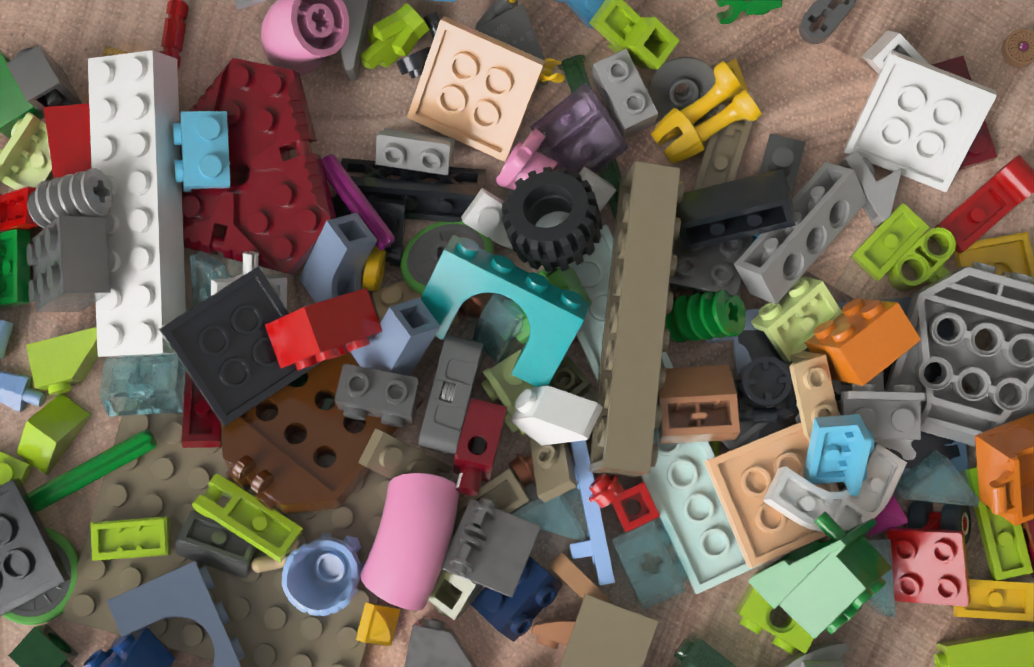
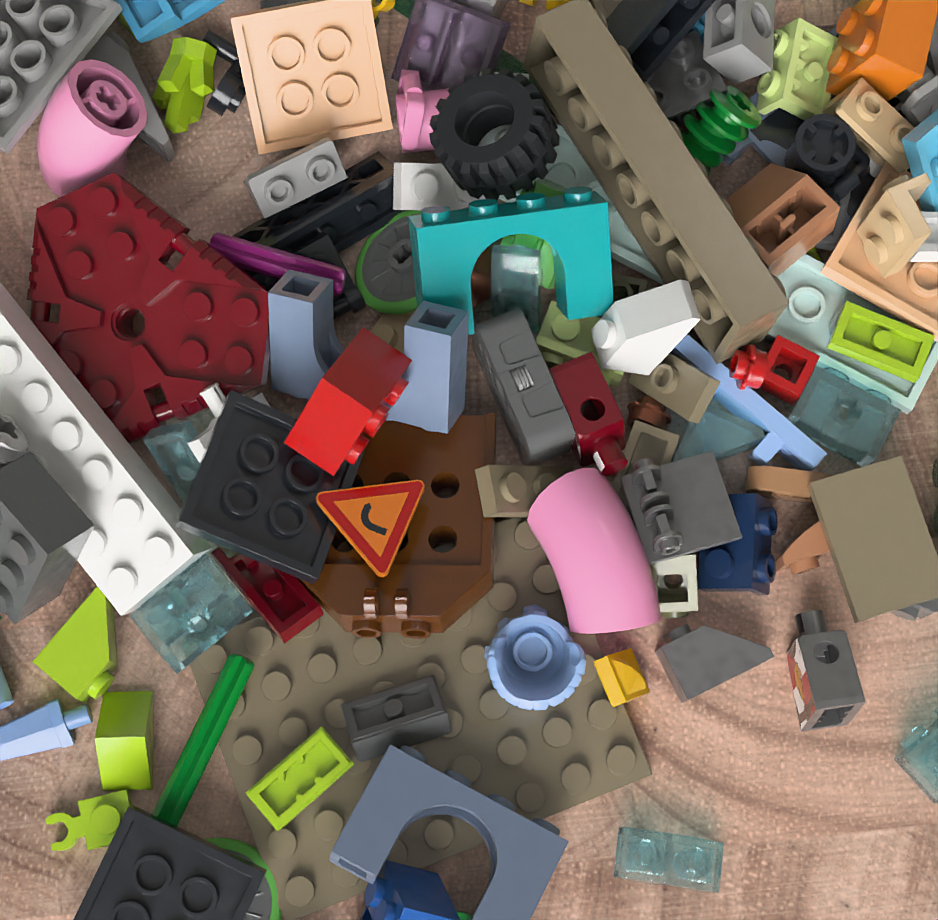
camera: 45 degrees left, 5 degrees down
medium azure bracket [173,111,230,192] -> none
lime plate [192,474,303,563] -> none
tan piece [251,539,300,573] -> none
dark grey bracket [335,364,419,428] -> none
yellow tile [363,246,386,292] -> none
none -> piece [316,480,425,577]
none -> lime plate [826,301,935,383]
none -> tan bracket [857,173,932,278]

